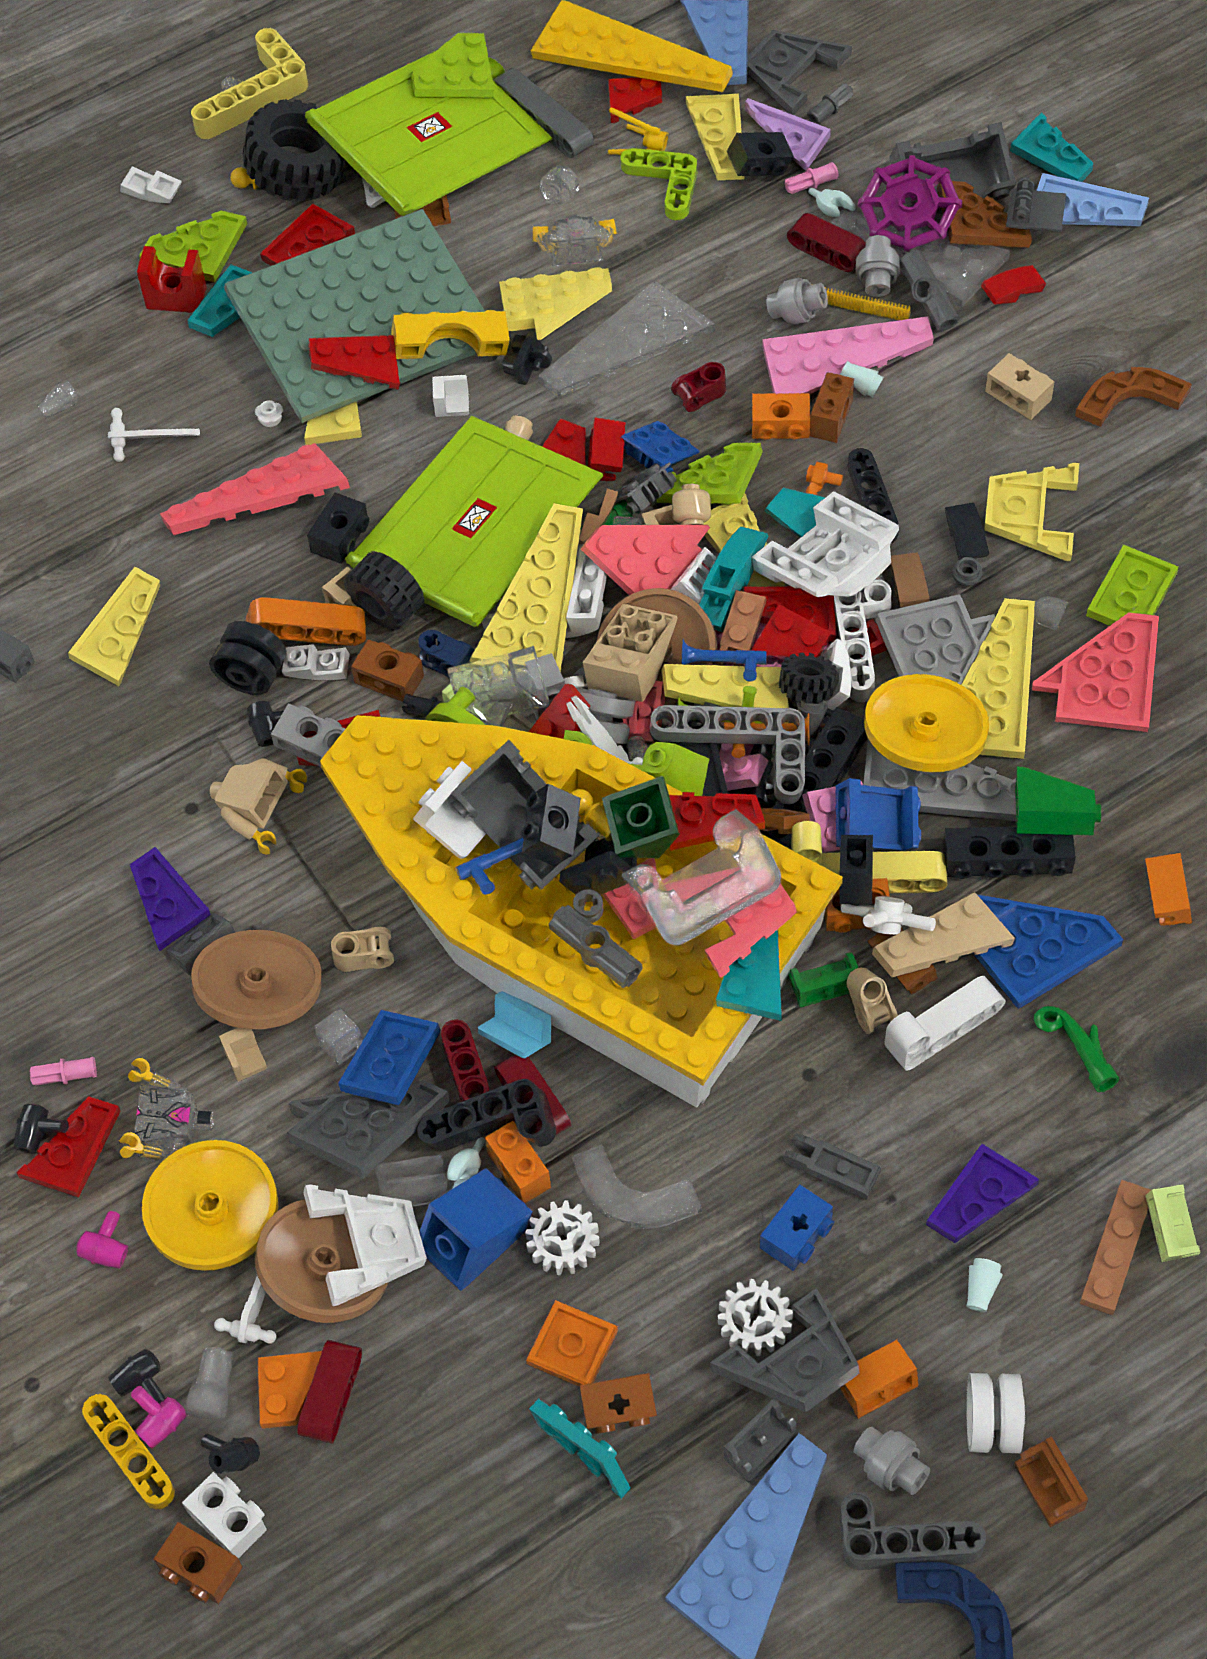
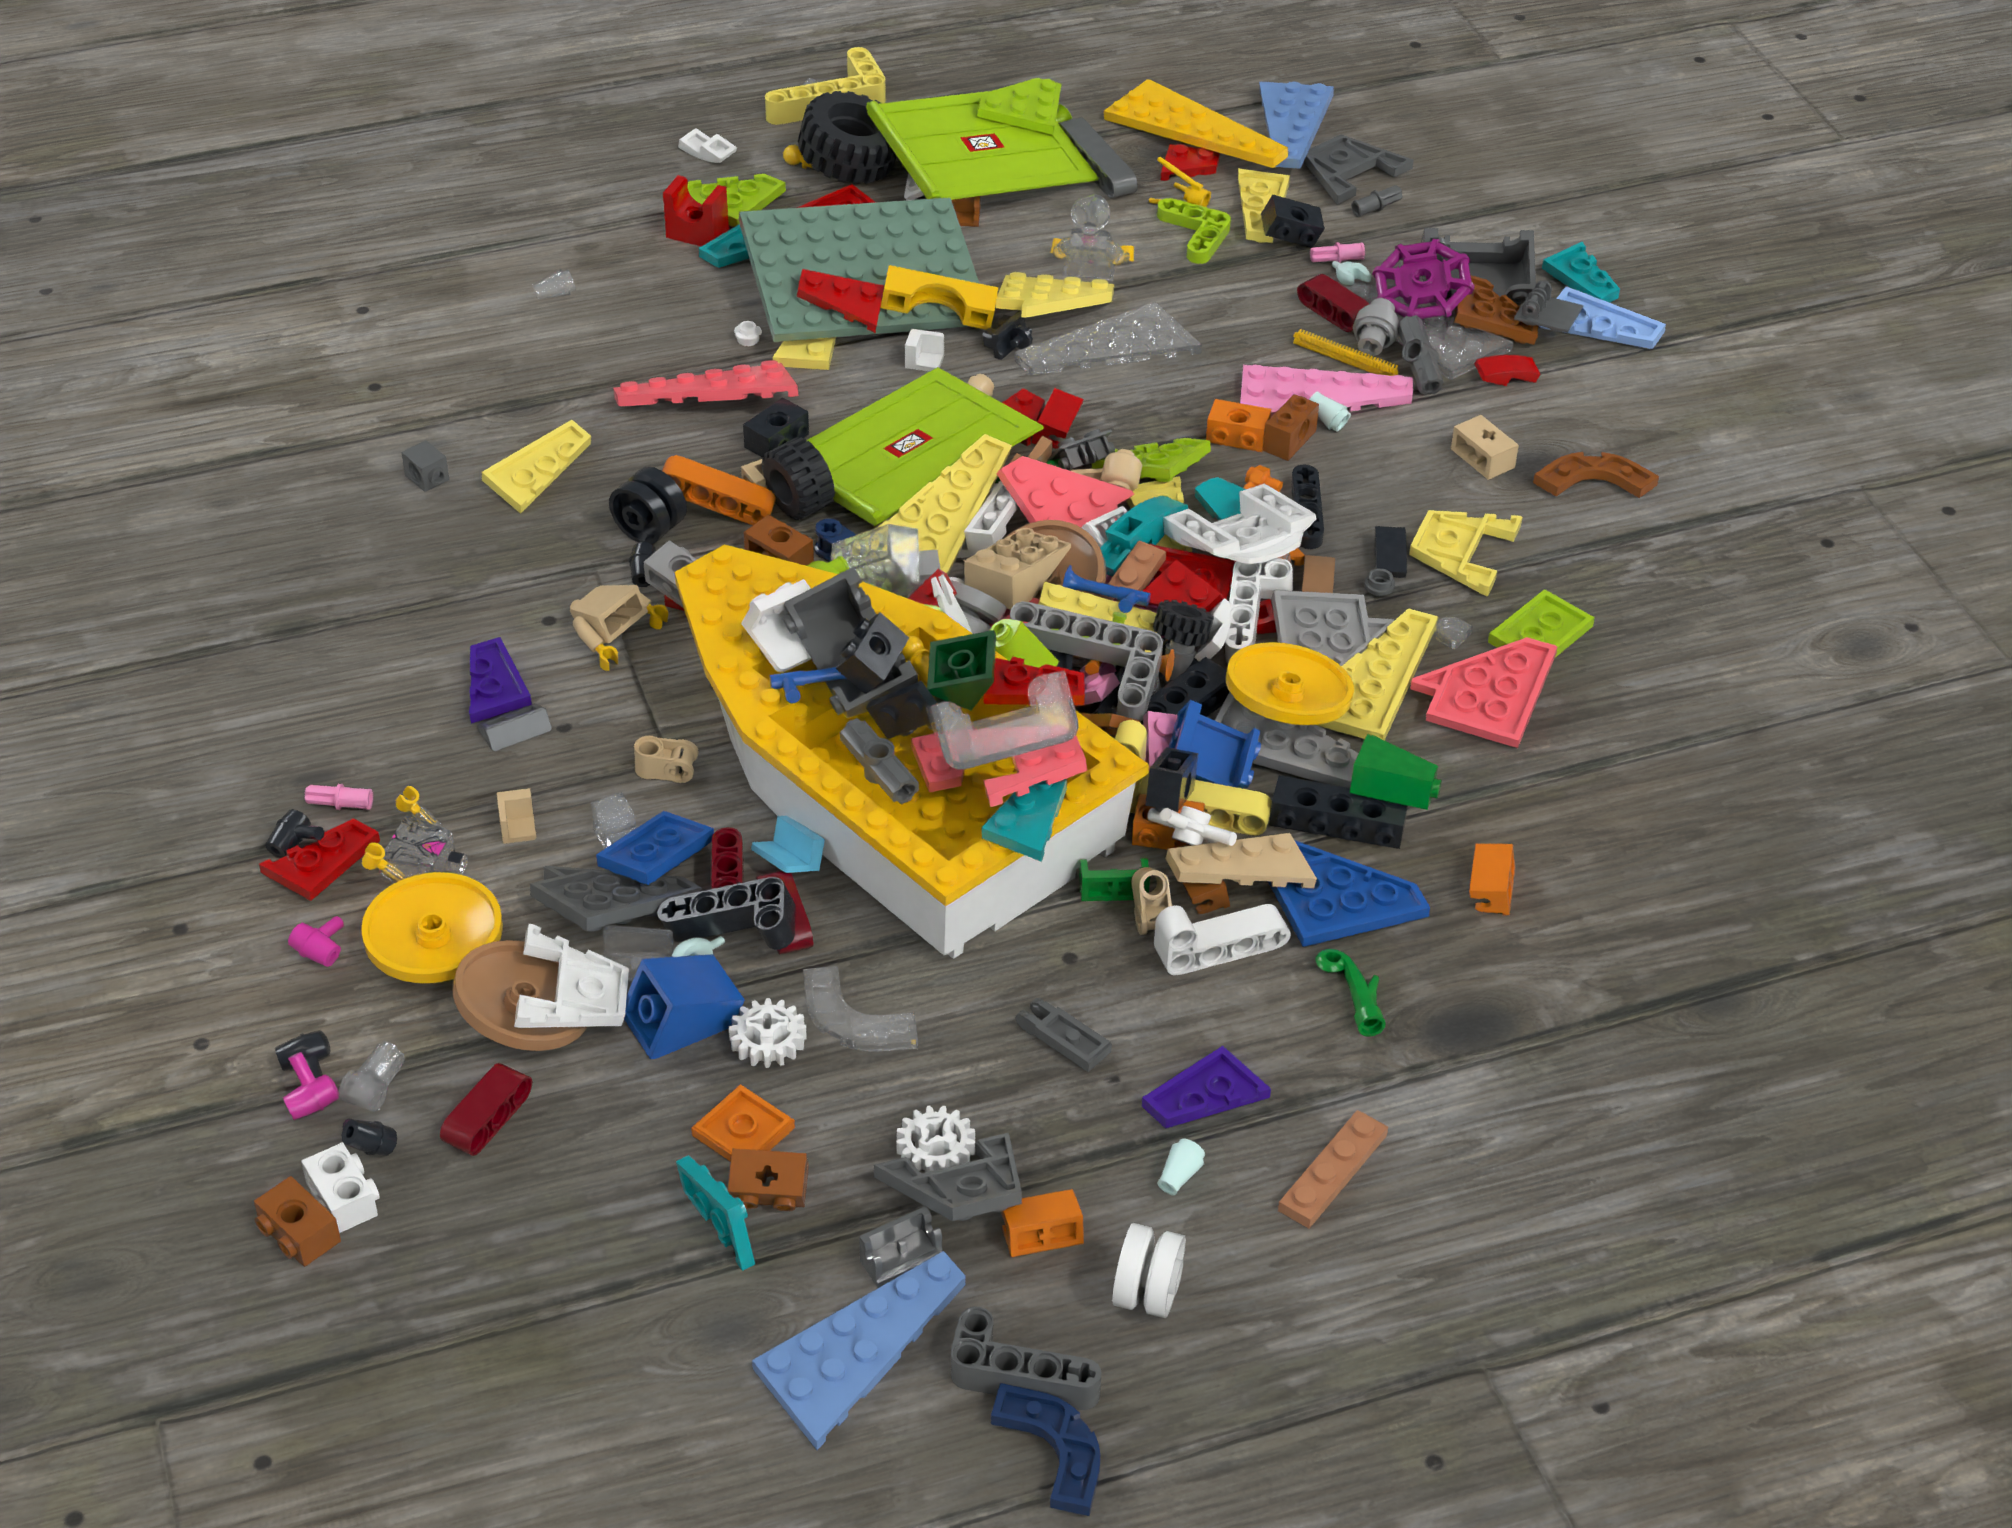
camera: 10 degrees right, 15 degrees down
yellow beam [82,1394,175,1509] -> none
white piece [108,408,200,462] -> none
medium nougat dish [191,930,322,1029] -> none
white piece [214,1275,276,1344] -> none
orange wing [258,1351,322,1429] -> none
white slope [282,644,350,680] -> none
orange brick [485,1121,551,1204] -> none
dark grey bush [573,889,603,923] -> none
blue hinge [621,421,700,473] -> none
dark red piece [671,362,726,412] -> none
lavender wing [745,98,831,170] -> none
blue brick [760,1184,834,1271] -> none
light grey piece [766,277,828,325] -> none
light grey piece [854,1427,930,1495] -> none
dark orange hinge [1014,1436,1089,1527] -> none
yellowish green hinge [1145,1185,1200,1262] -> none

